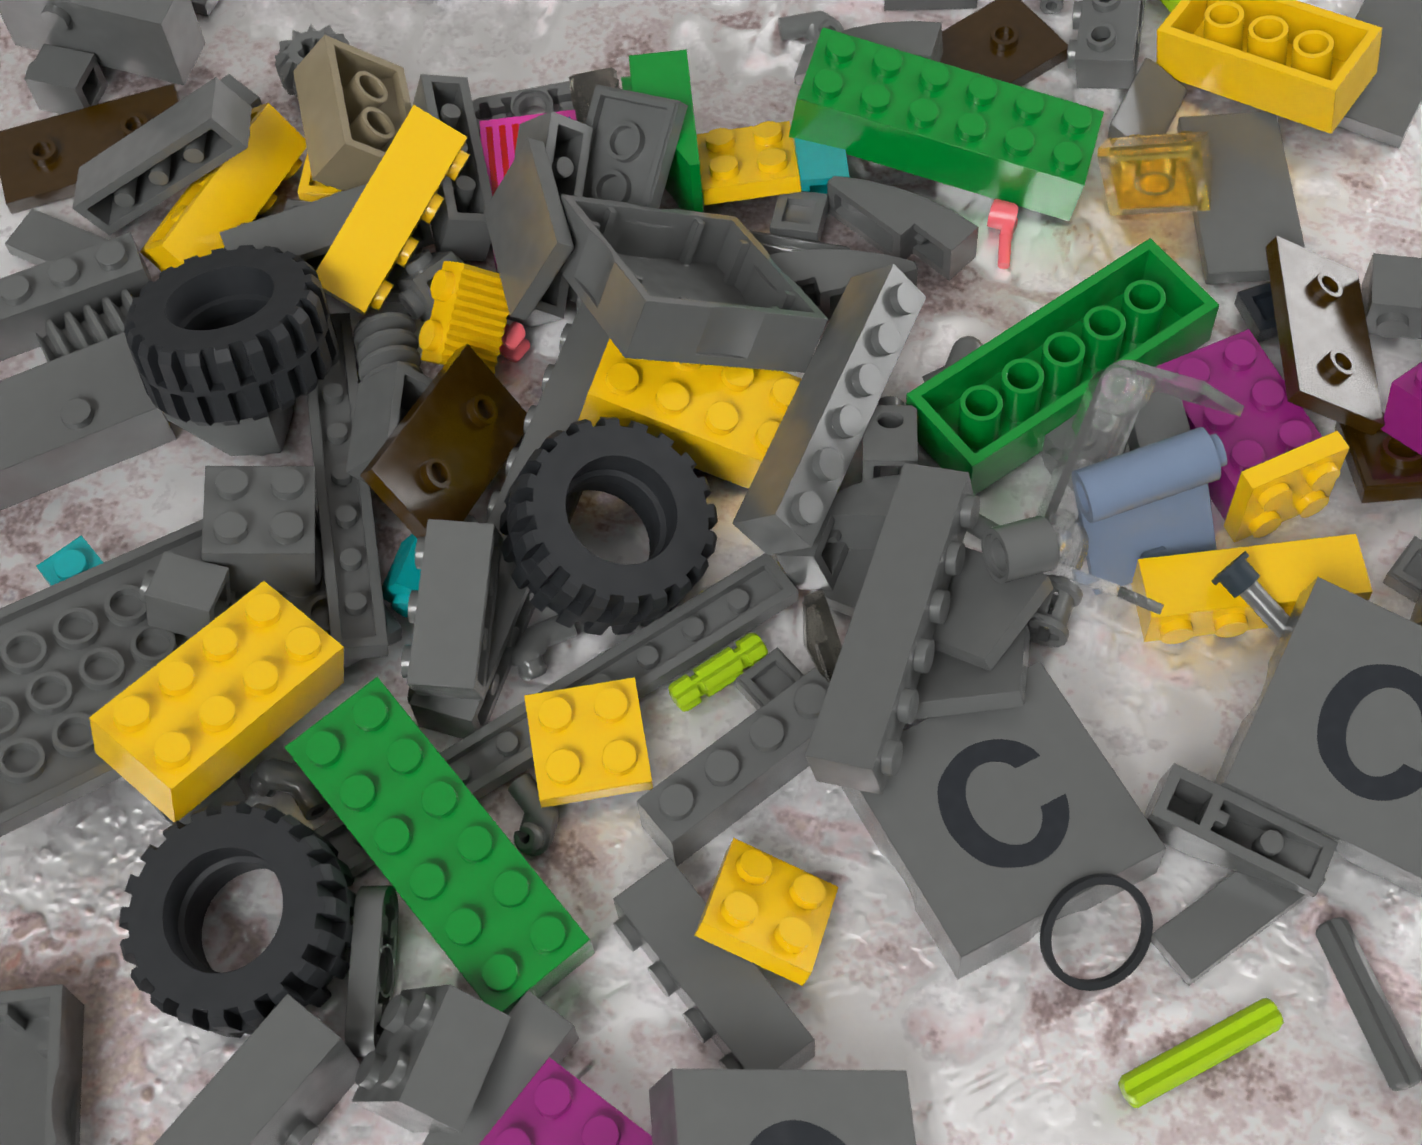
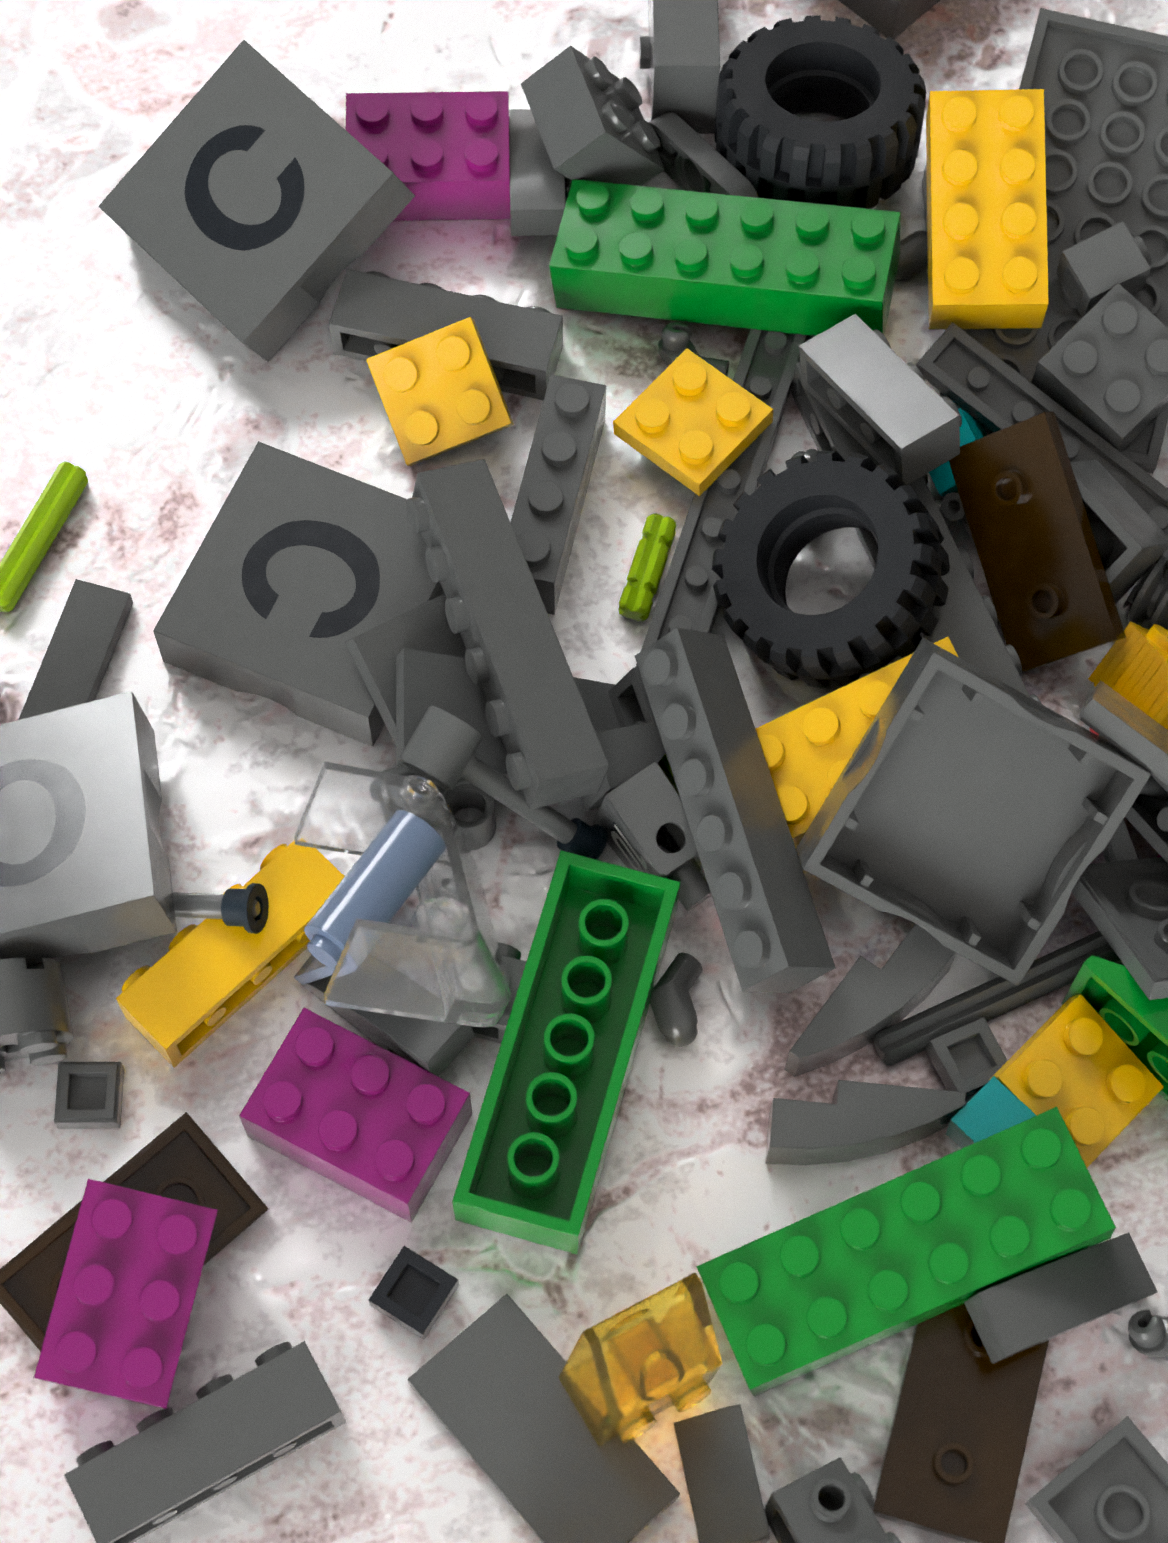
camera: 135 degrees right, 5 degrees up
dark grey tile [735,647,804,710] -> none
clear smoke tile [802,589,842,683] -> none
coral hand [987,199,1018,269] -> none
black piece [1040,873,1153,991] -> none
dark grey slope [1144,763,1338,897] -> none
yellow plate [1224,431,1350,543] -> none
plate [1265,236,1385,436] -> none

